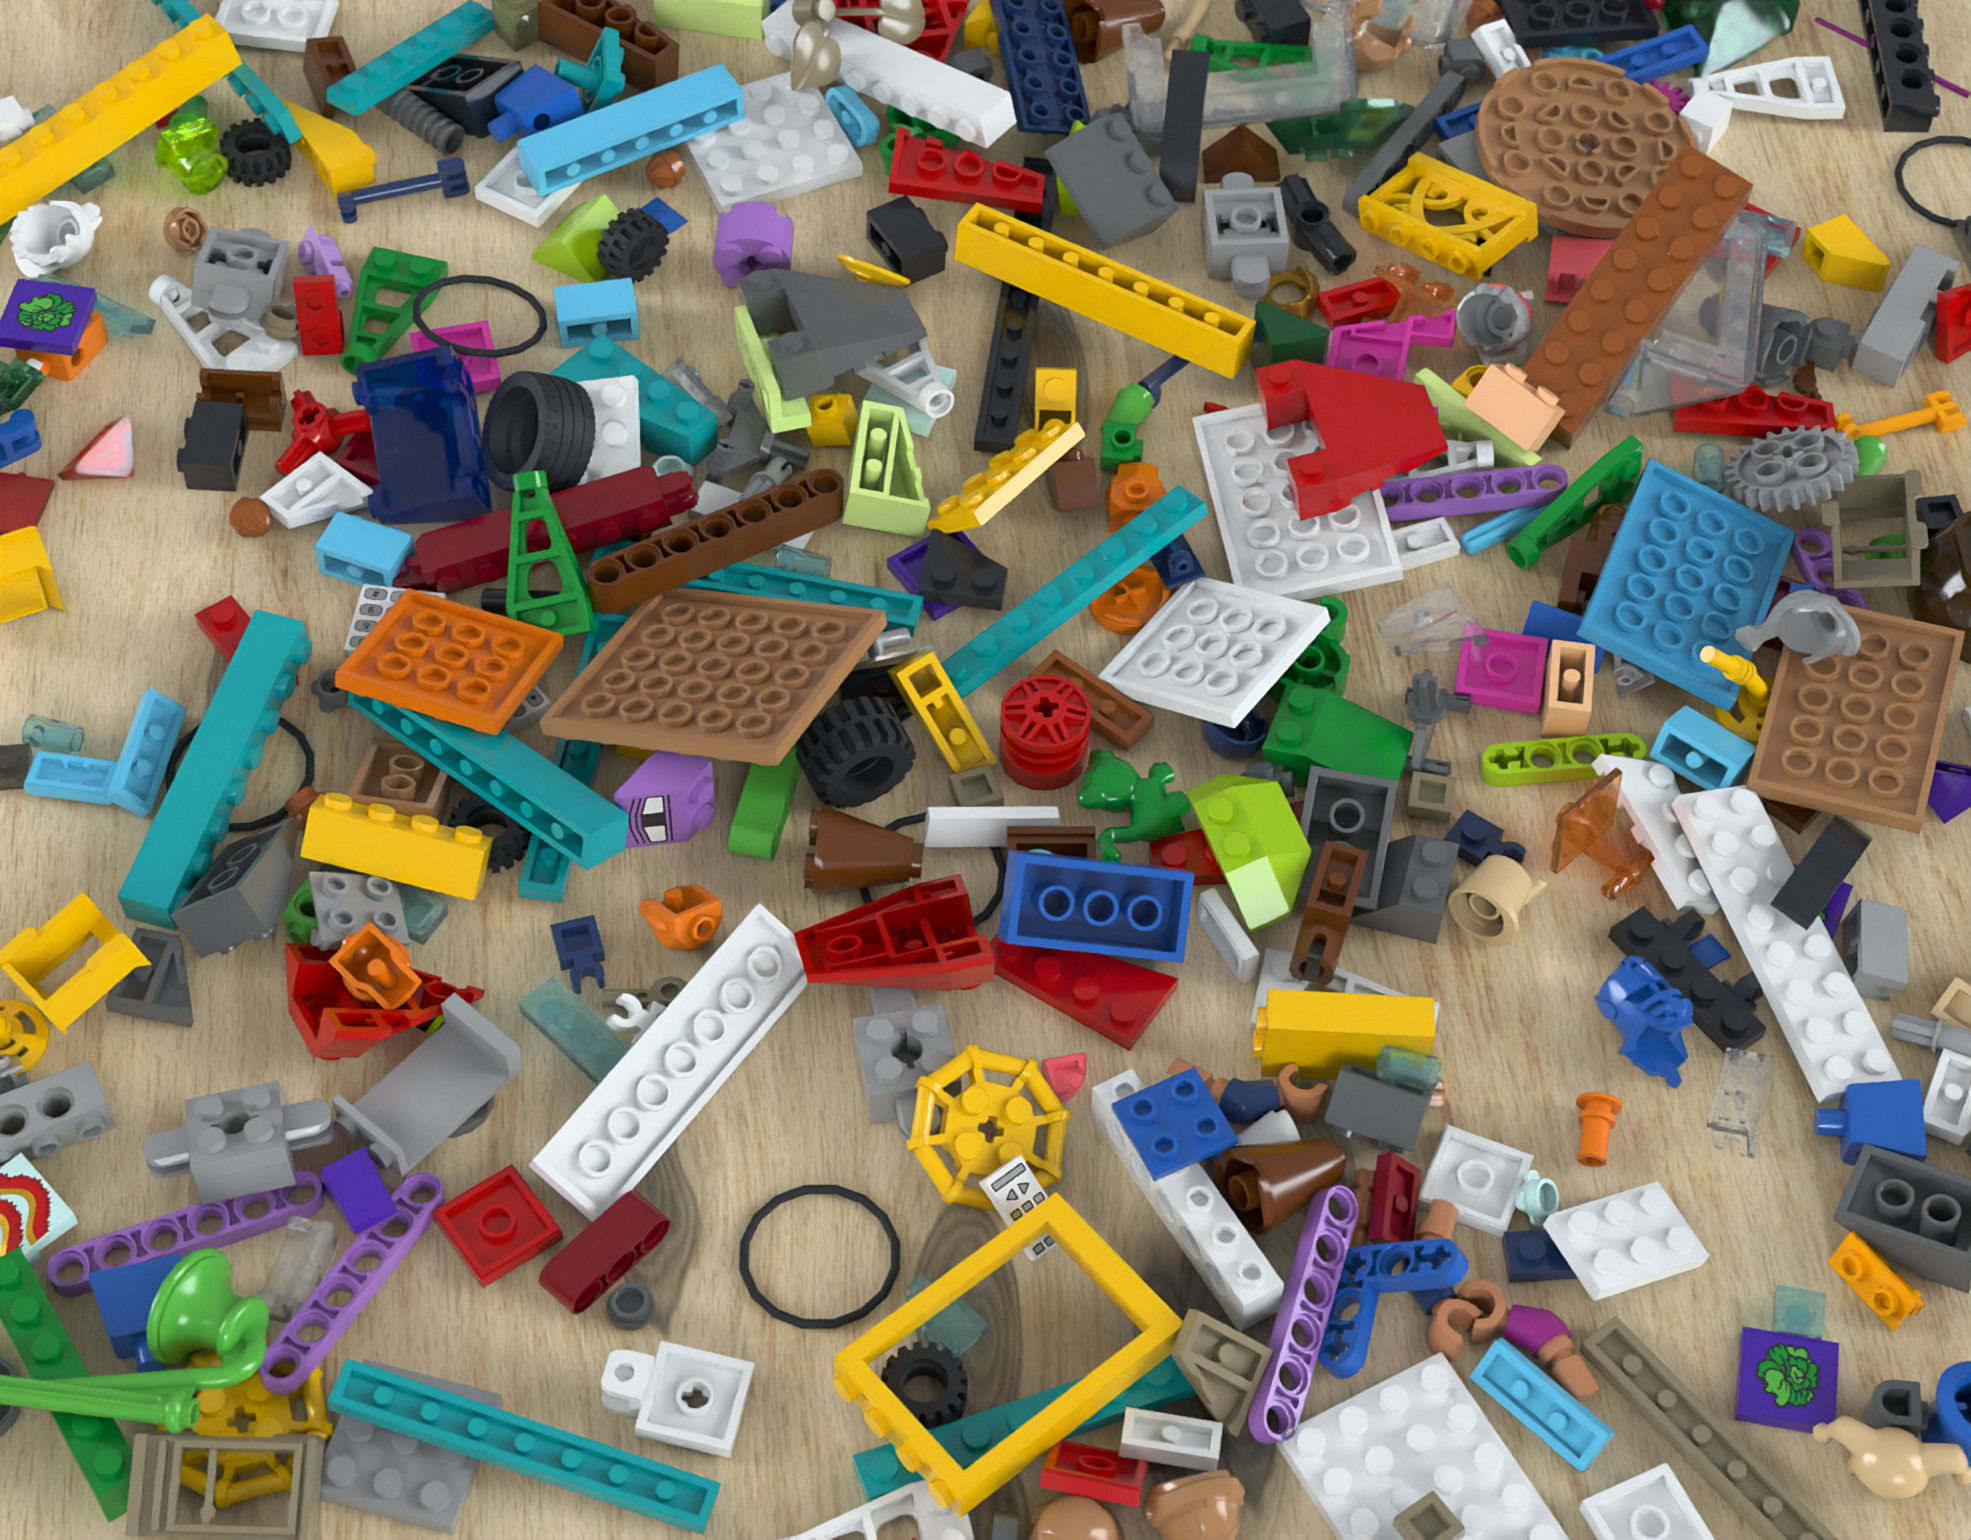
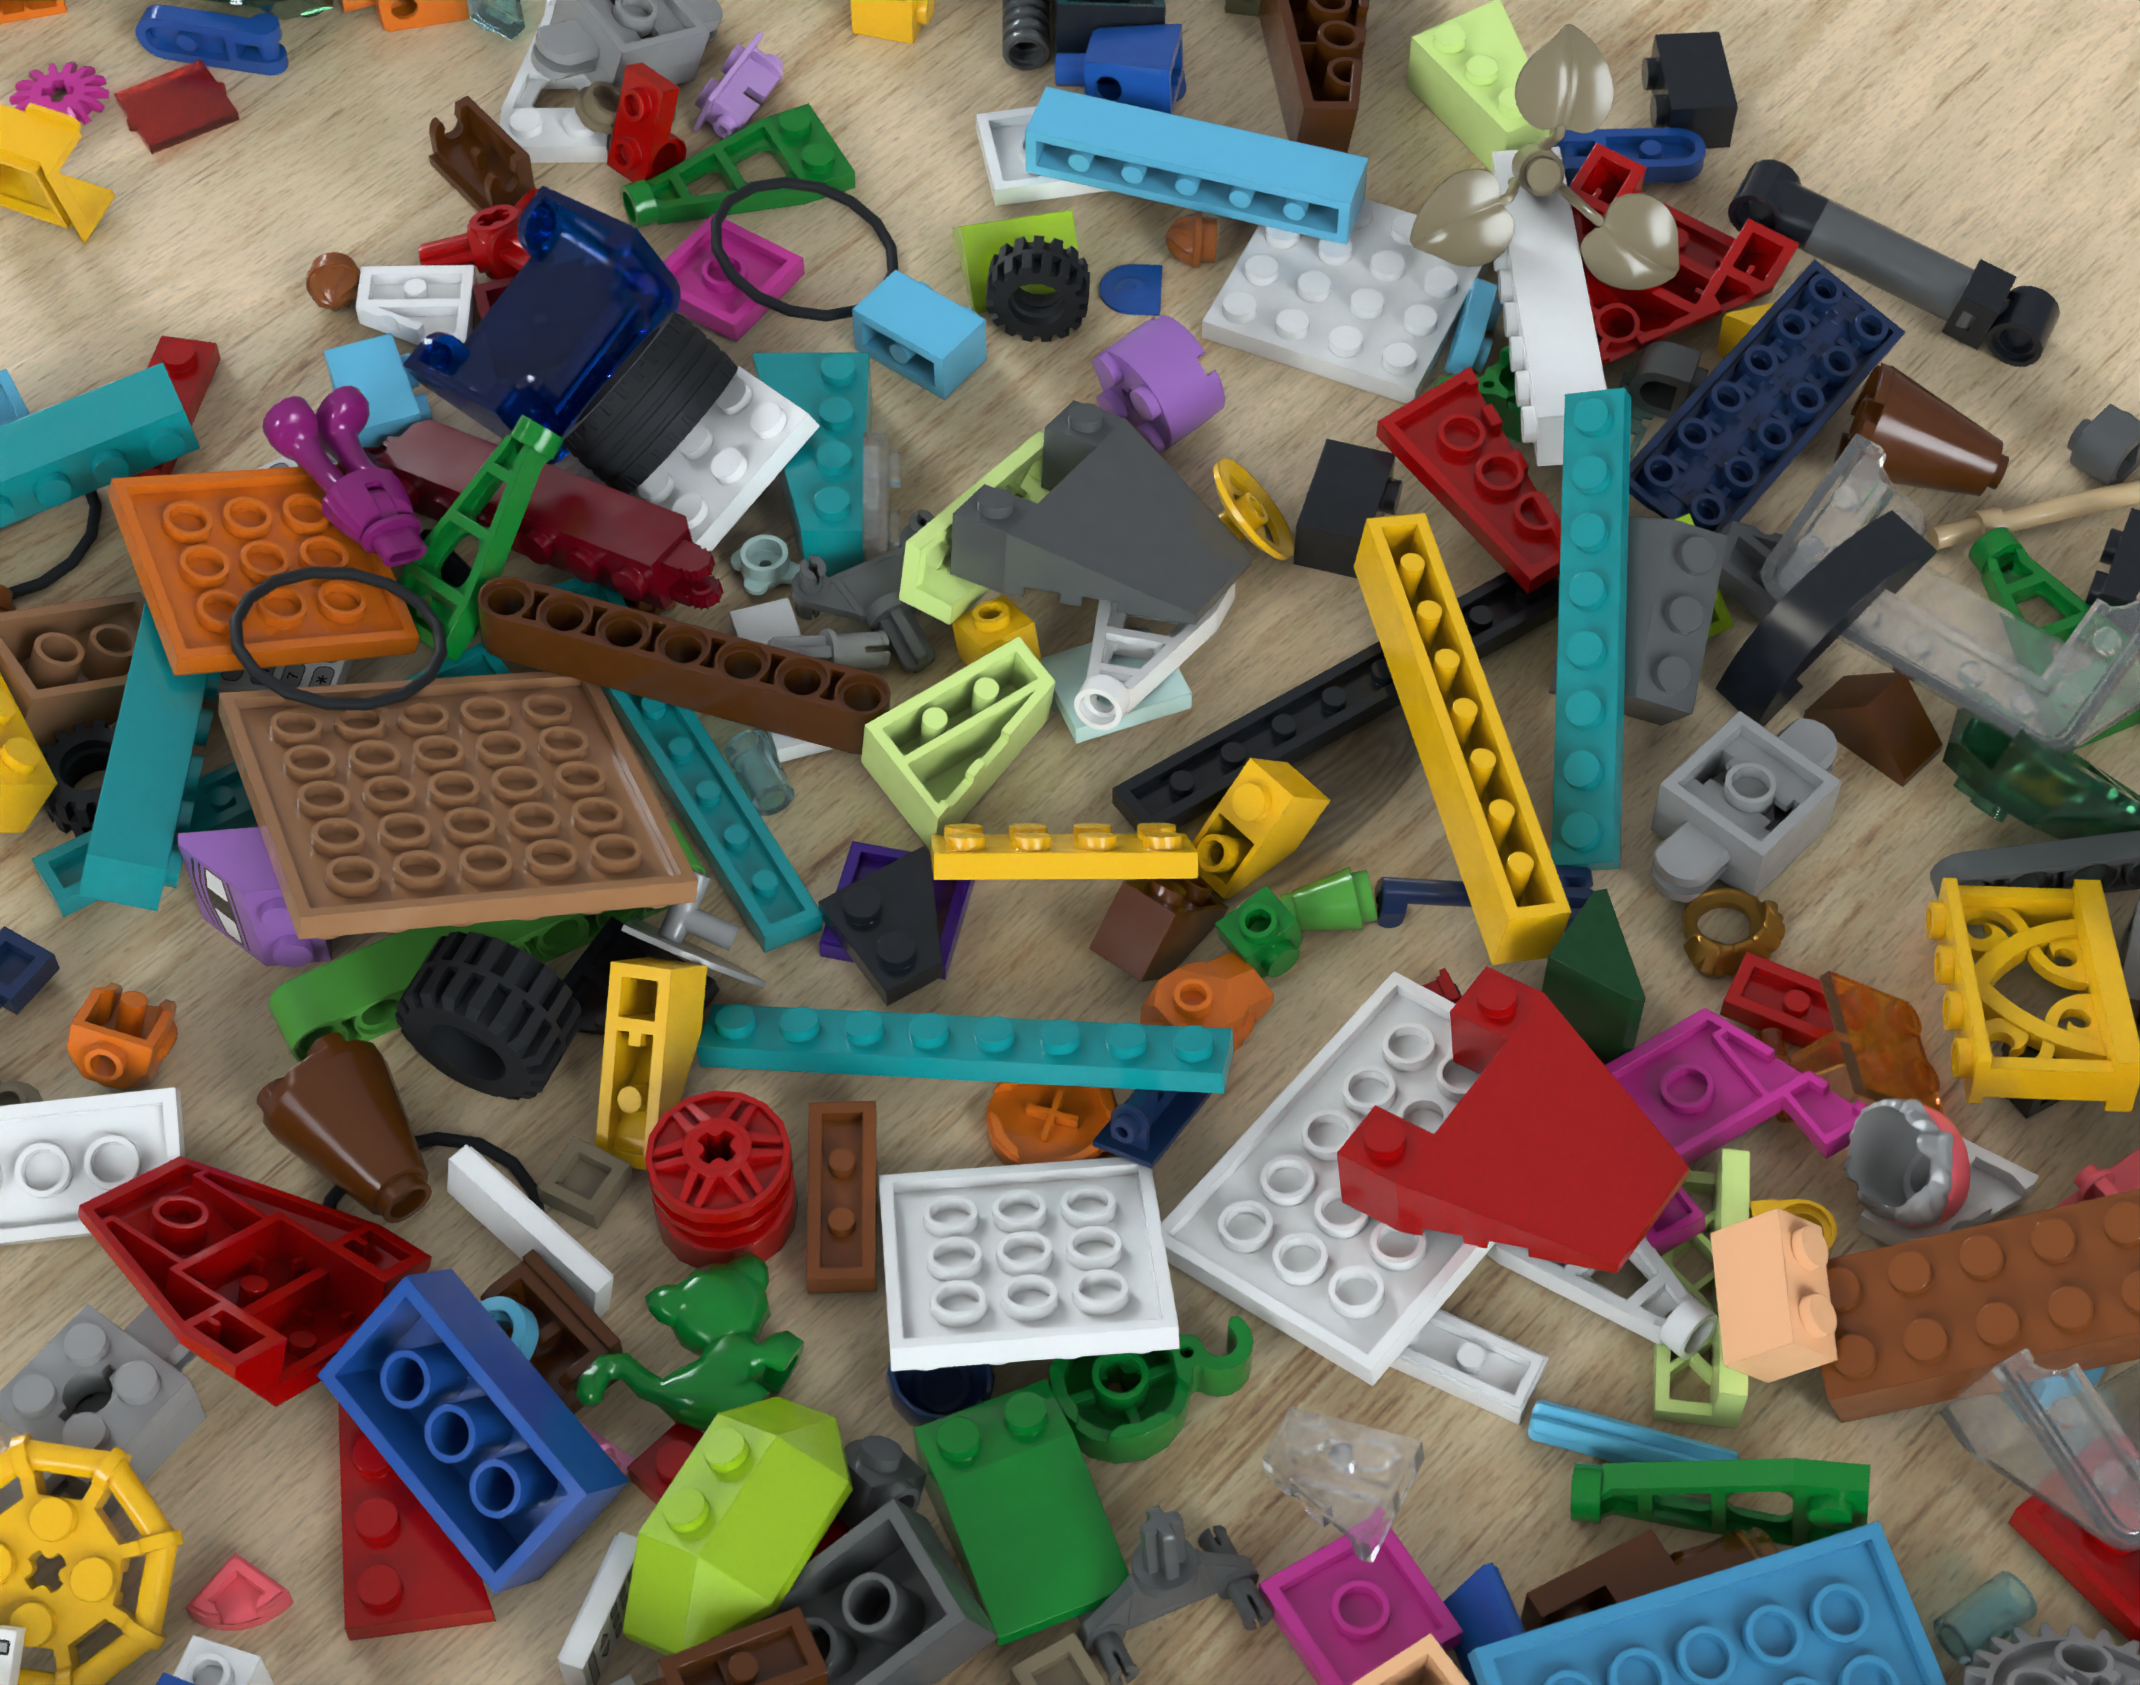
camera: 50 degrees right, 0 degrees up
clear red slope [57,415,134,481] -> none
black brick [177,401,250,492] -> none
dark blue hinge [337,157,470,224] -> none
teal plate [553,27,625,115] -> none
black piece [1275,173,1357,276] -> none
medium lavender beam [1380,464,1568,522] -> none
none -> black piece [229,566,448,711]
none -> magenta piece [262,385,427,567]
none -> teal plate [1551,387,1632,871]

